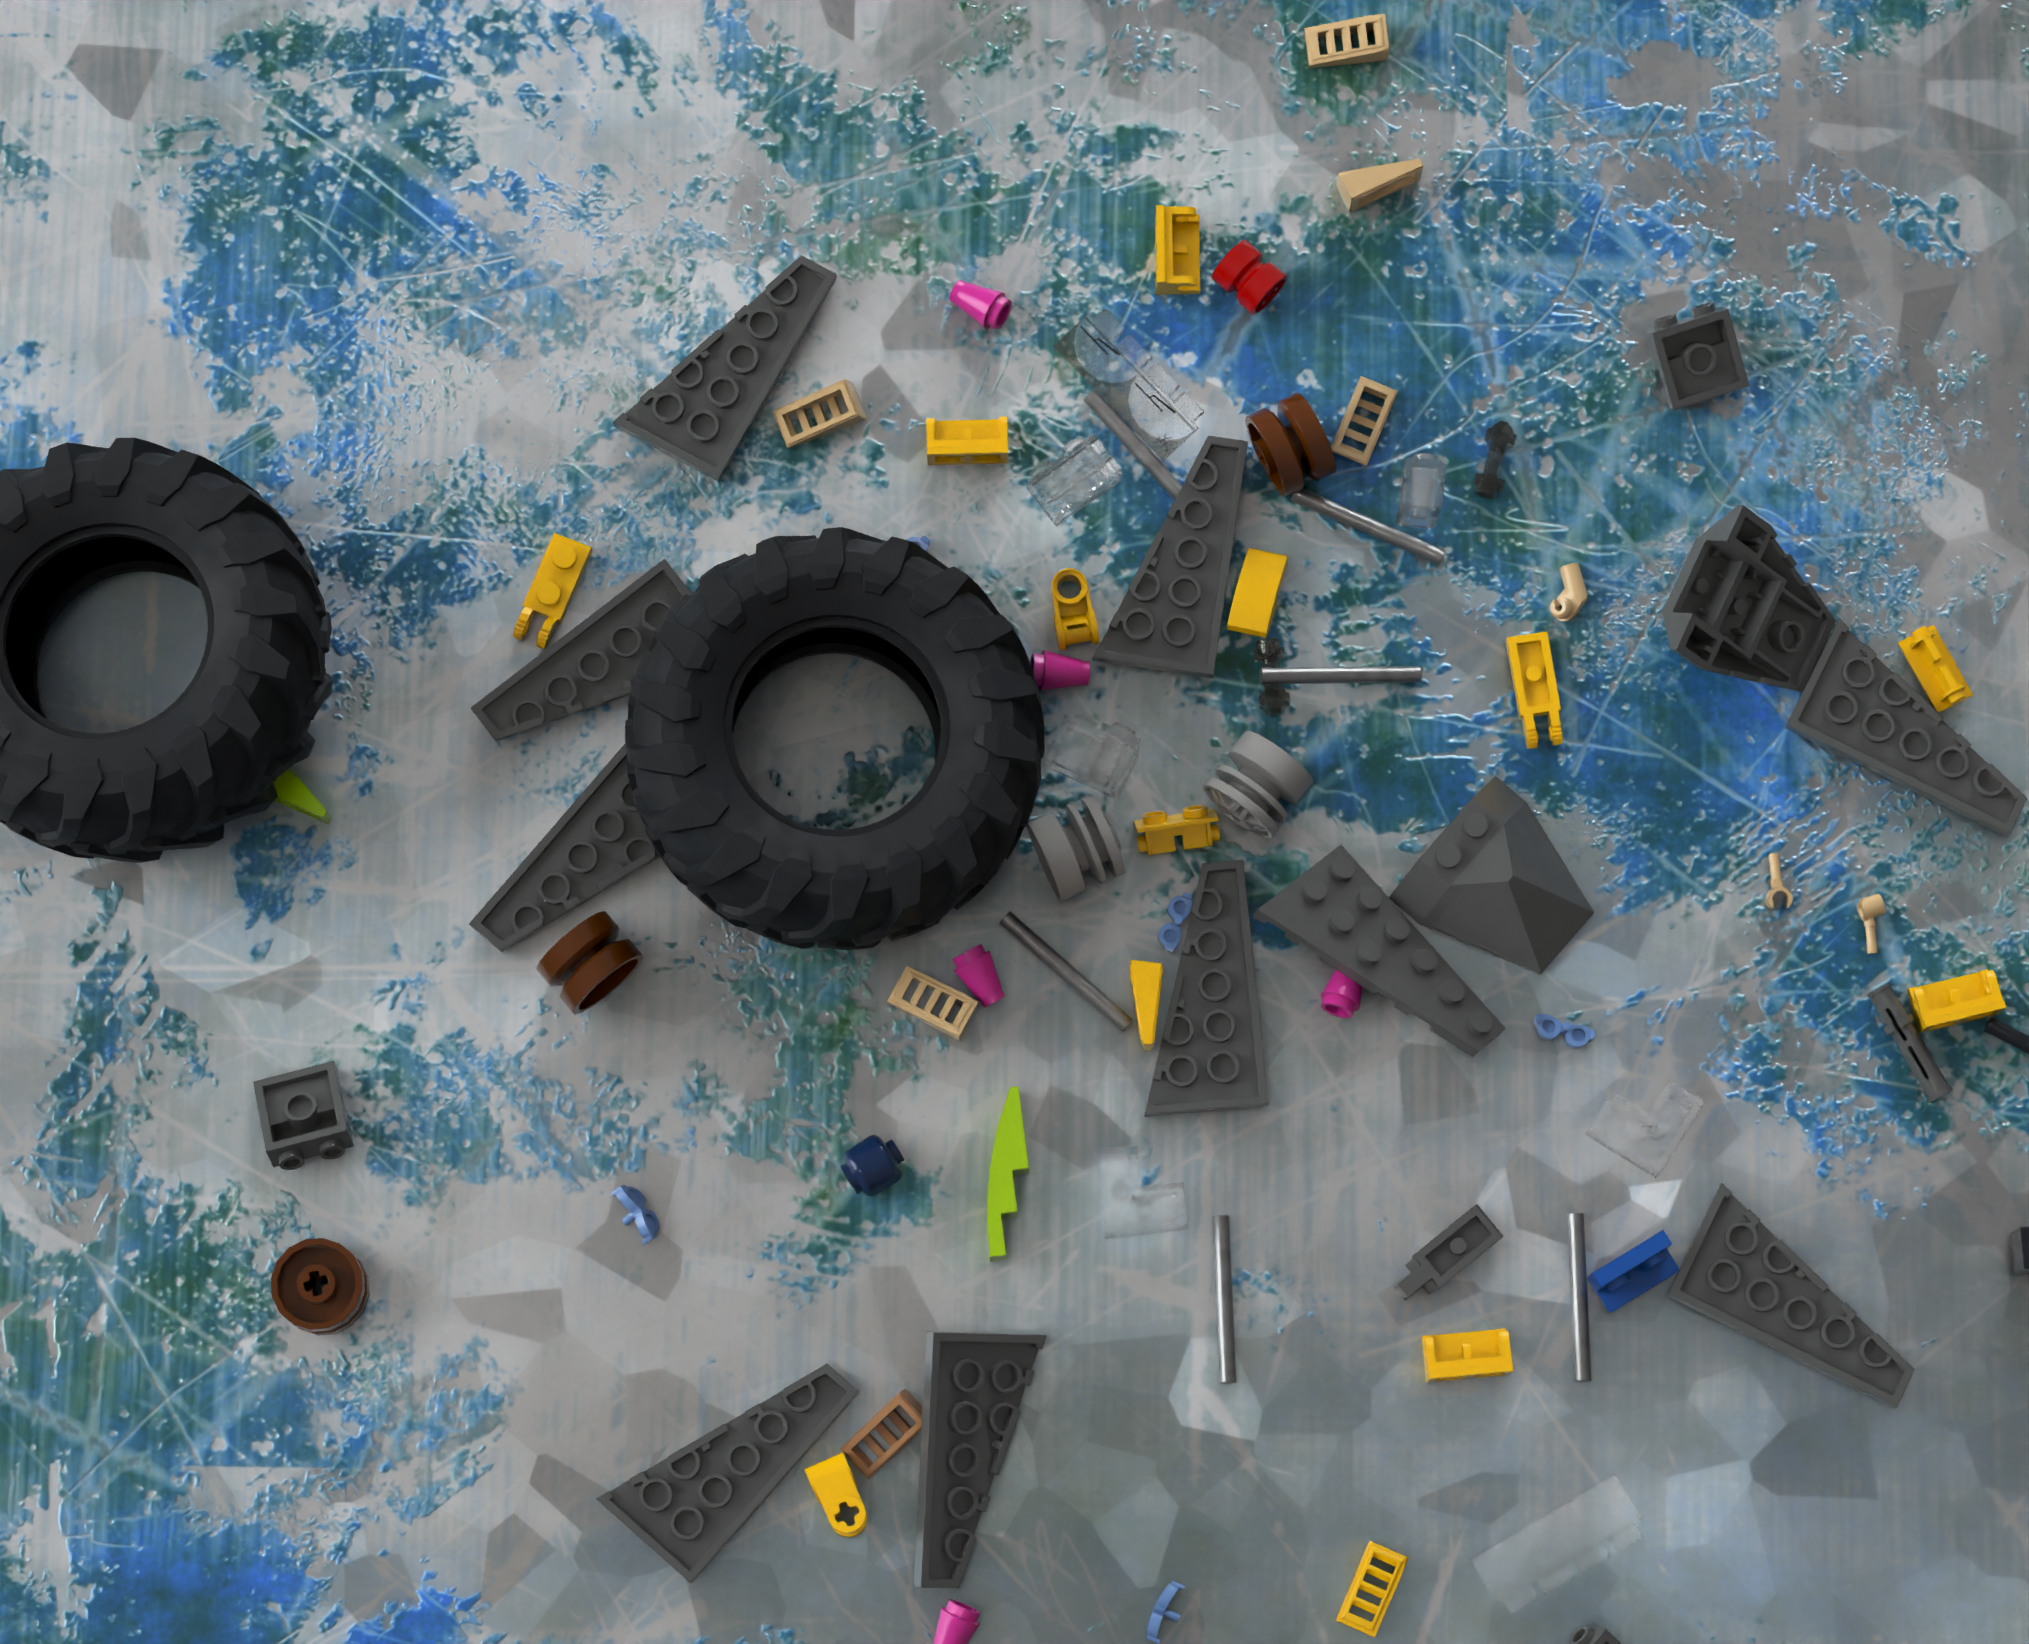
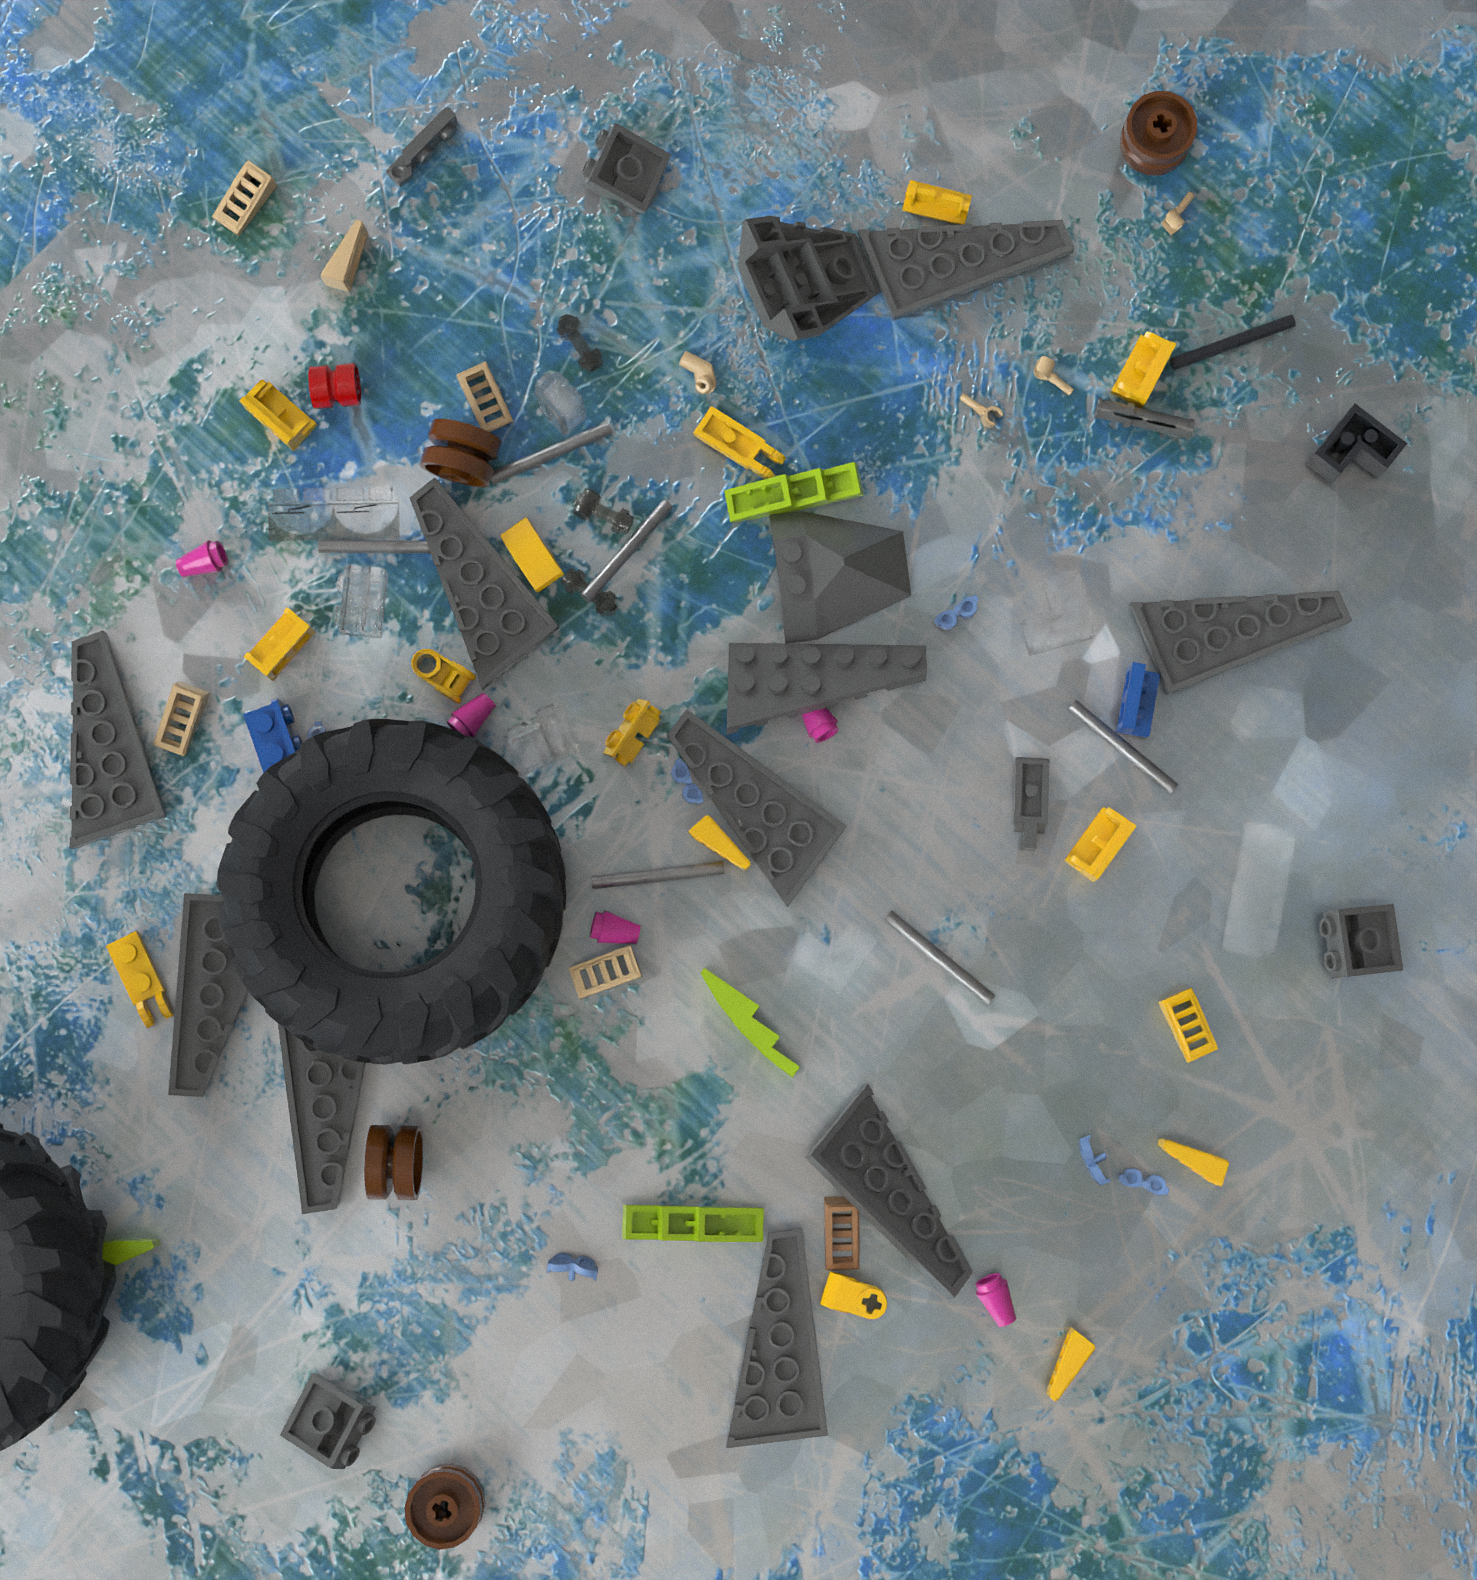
camera: 45 degrees left, 5 degrees up
dark blue head [840,1135,904,1196] -> none
light grey wheel [1026,794,1125,901] -> none
light grey wheel [1203,731,1313,838] -> none
none -> blue bracket [243,698,303,773]
none -> dark grey hinge [386,107,458,188]
none -> clear smoke bar [572,488,635,535]
none -> lime slope [622,1204,764,1242]
none -> lime slope [724,462,864,523]

